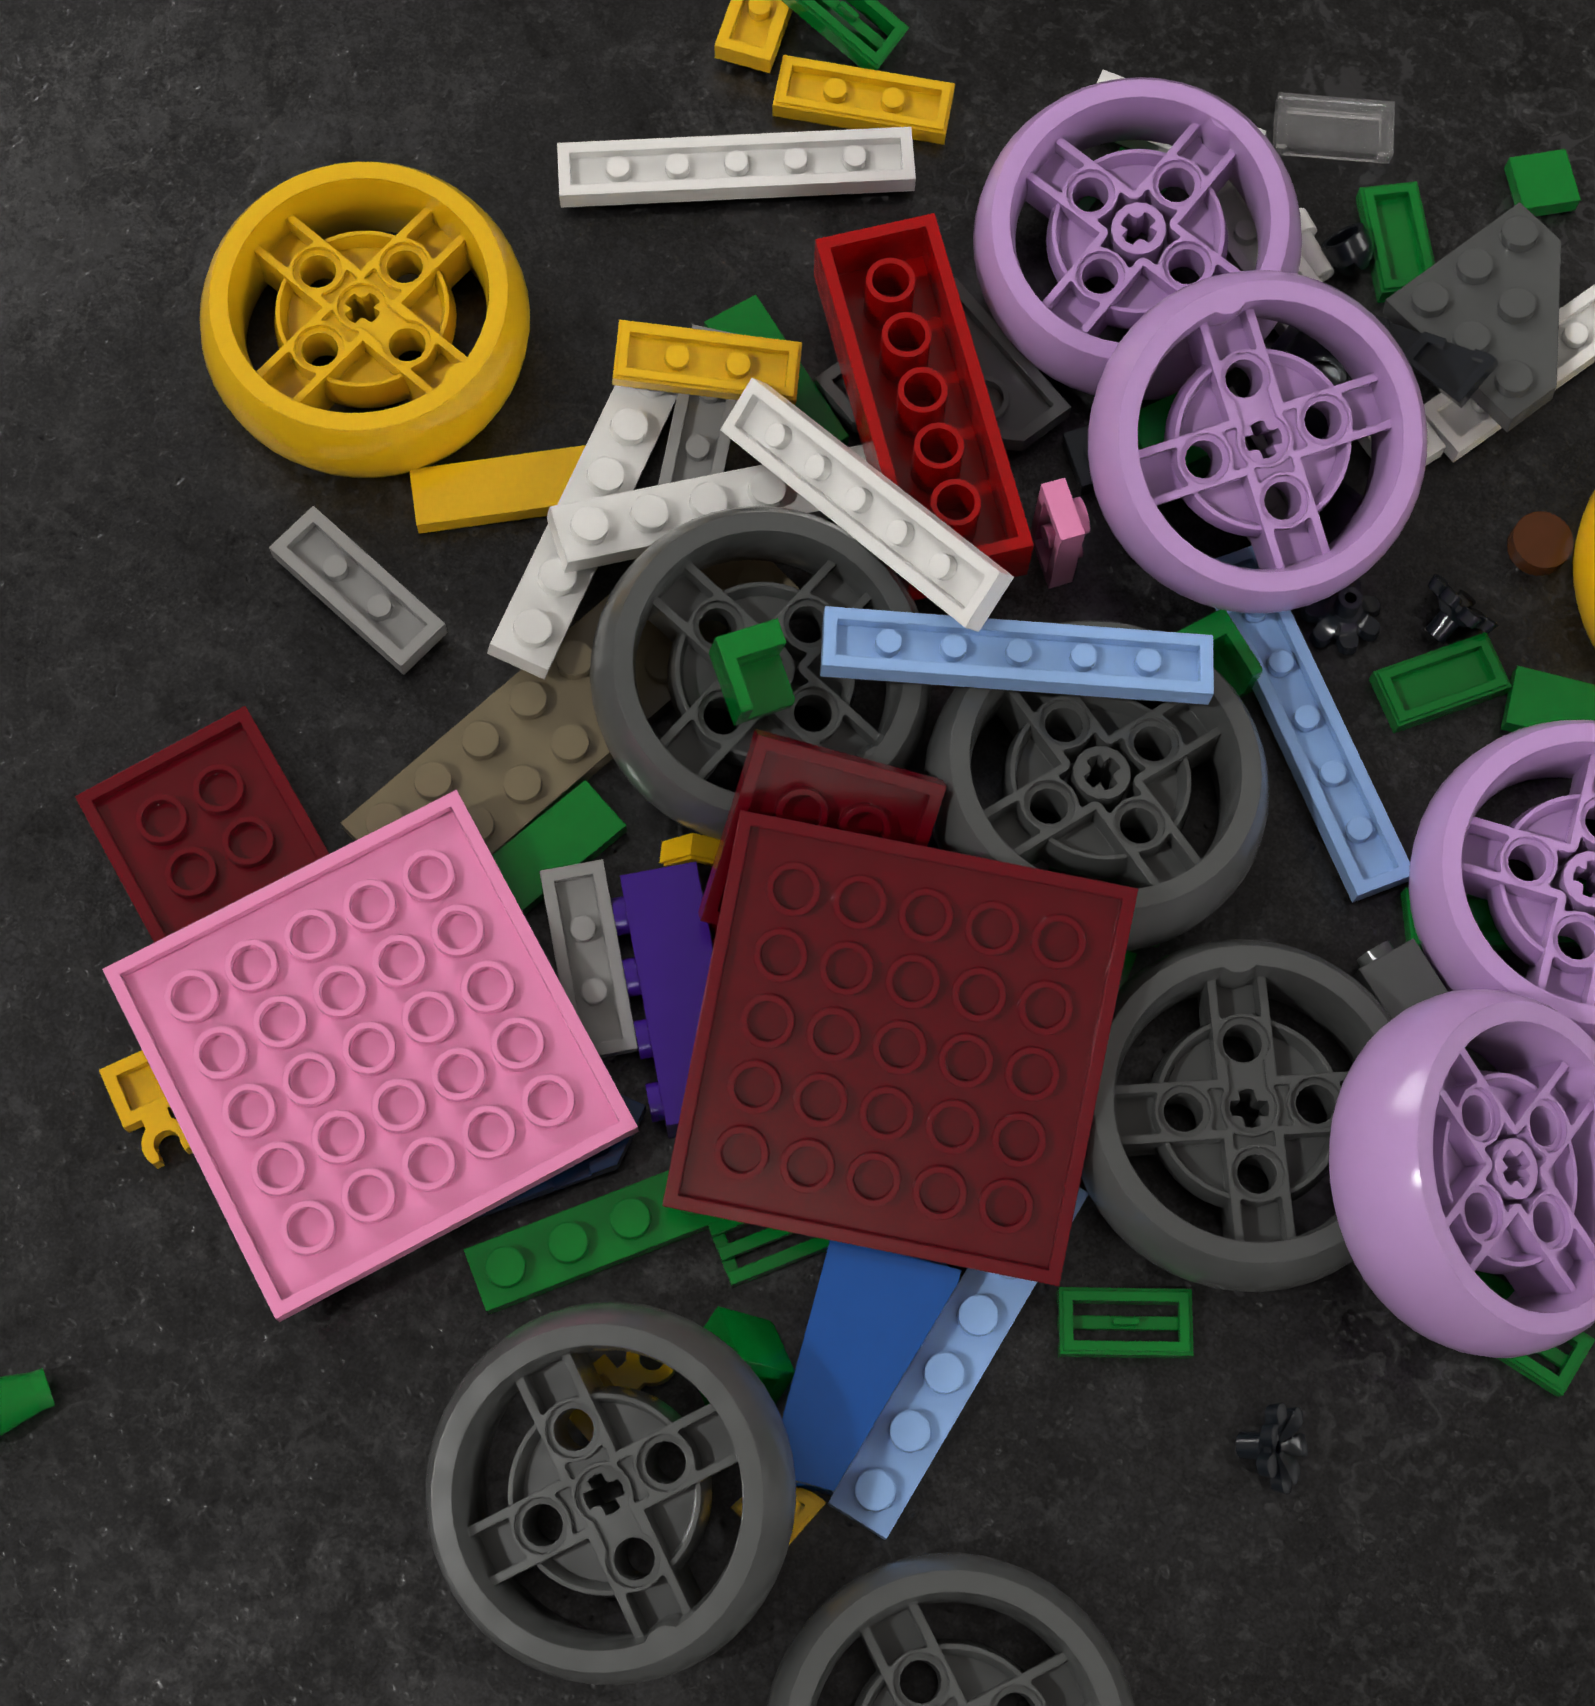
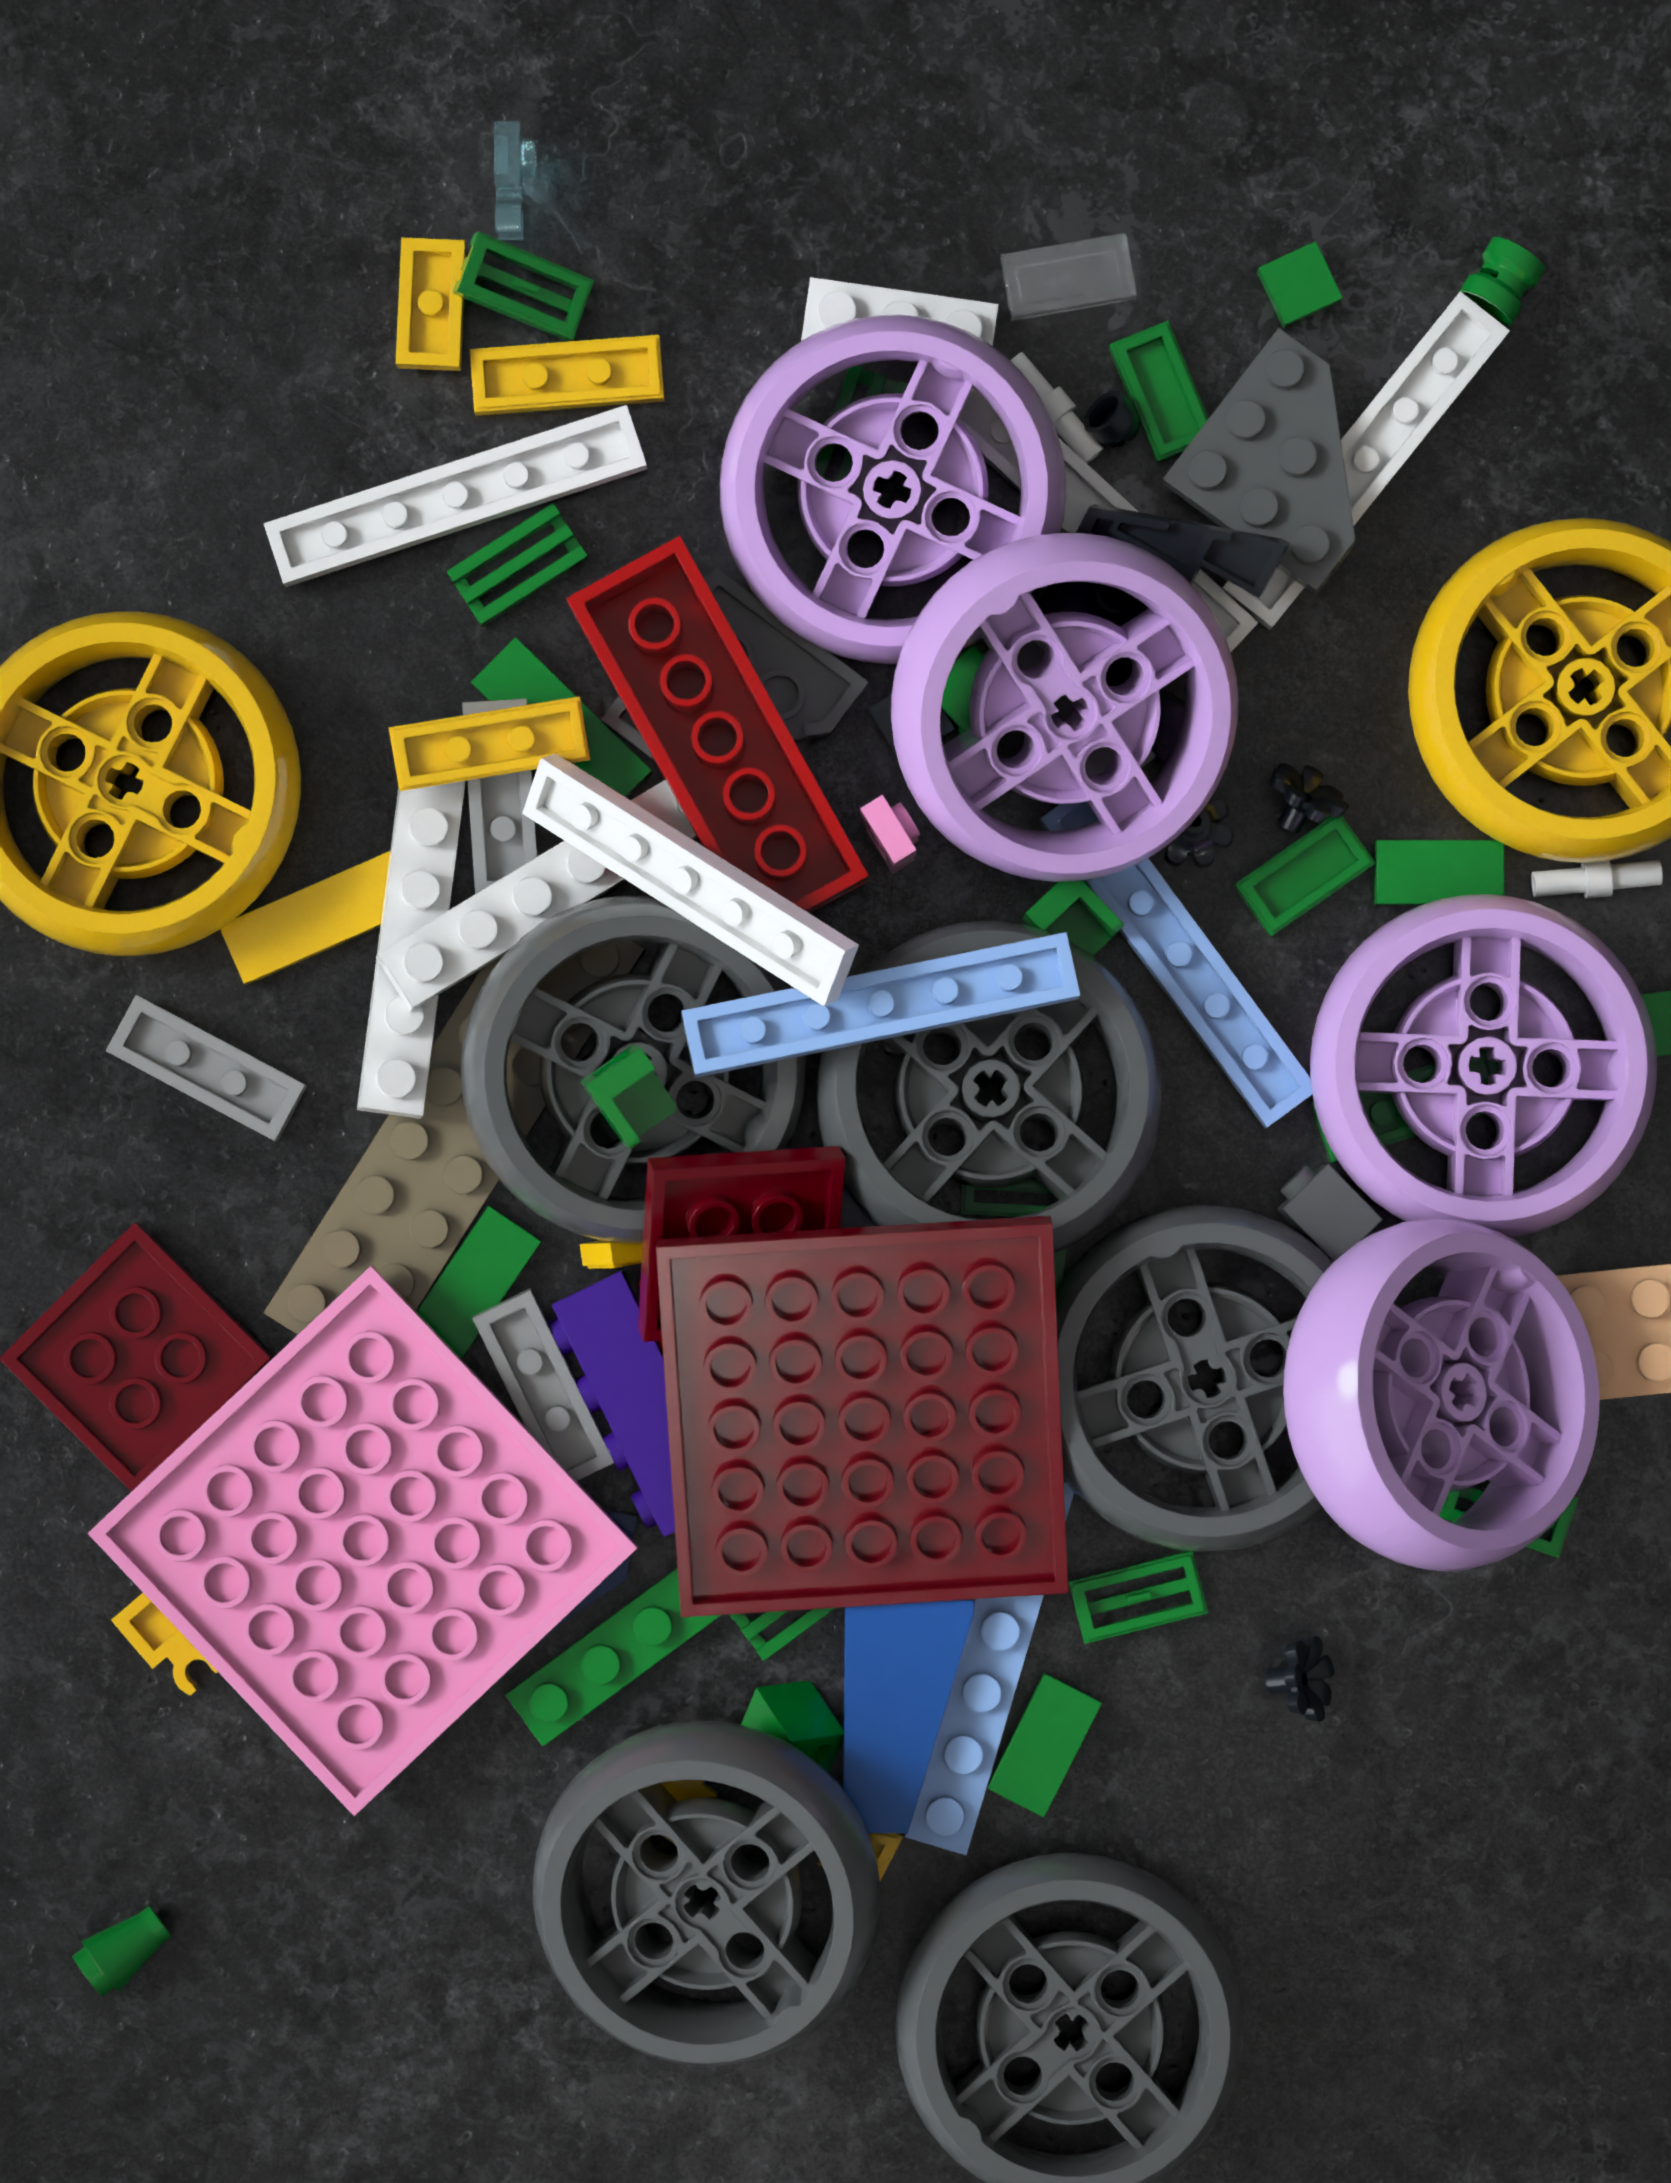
camera: 15 degrees left, 15 degrees up
reddish brown tile [1507,511,1574,576] -> none
none -> green tile [446,503,588,627]
none -> green tile [987,1672,1102,1817]

